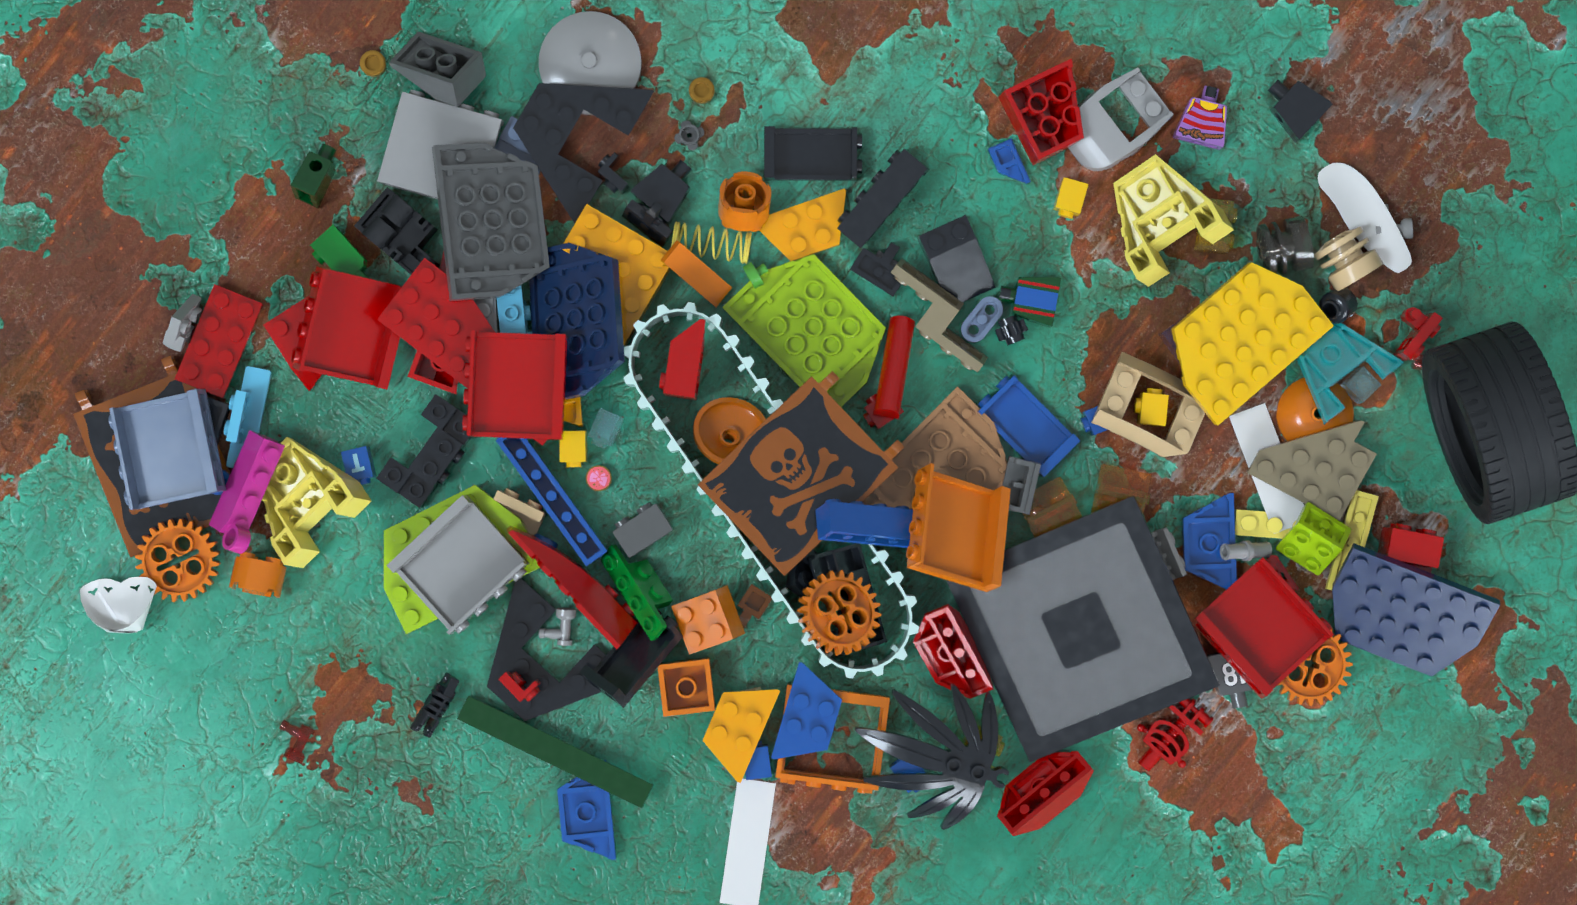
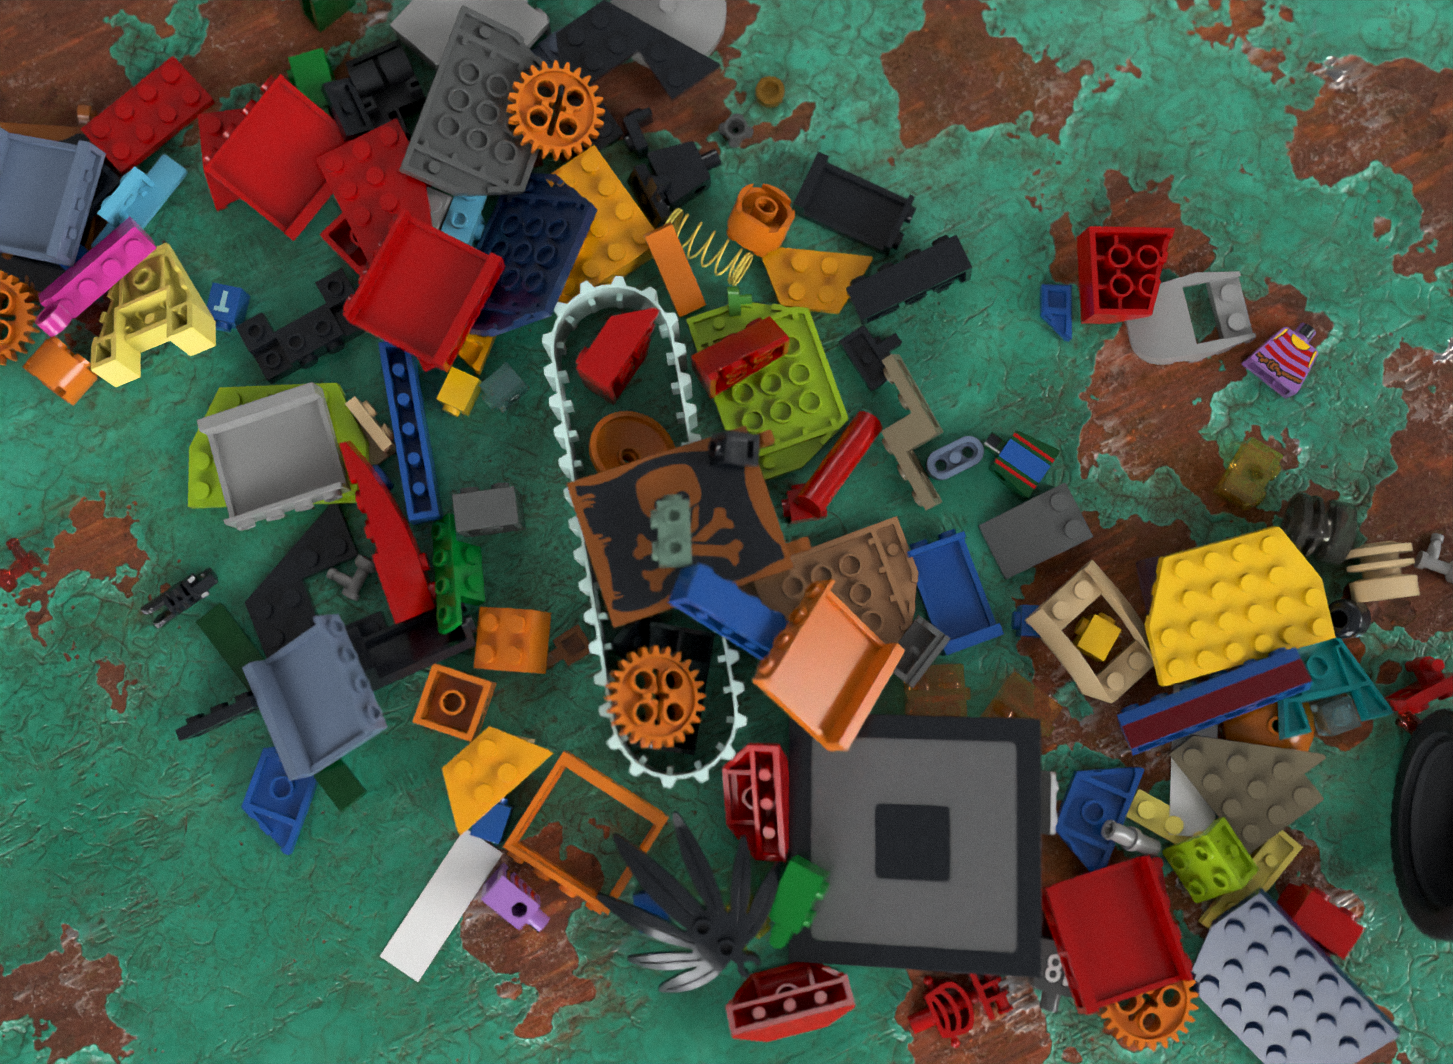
camera: 25 degrees right, 5 degrees down
light grey plate [163,294,202,352] -> none
red bracket [498,671,541,702] -> none
tile [586,465,612,491] -> none
blue wing [771,662,842,759] -> none
black slope [917,215,996,303] -> none
black gear [995,315,1028,346] -> none
yellow brick [1053,177,1088,219] -> none
light yellow wedge [1113,154,1234,287] -> none
black torso [1267,79,1333,143] -> none
white sticker [1318,163,1412,273] -> none
none -> black plate [175,691,259,741]
none -> sand blue panel [243,614,388,781]
none -> black panel [321,77,374,142]
none -> medium lavender torso [481,862,550,933]
none -> orange gear [506,60,605,161]
none -> sand green brick [651,495,692,568]
none -> red wedge [691,316,790,399]
none -> black bracket [708,430,760,468]
none -> green hinge [768,855,830,949]
none -> dark grey slope [978,483,1093,580]
none -> brick [1117,647,1312,756]

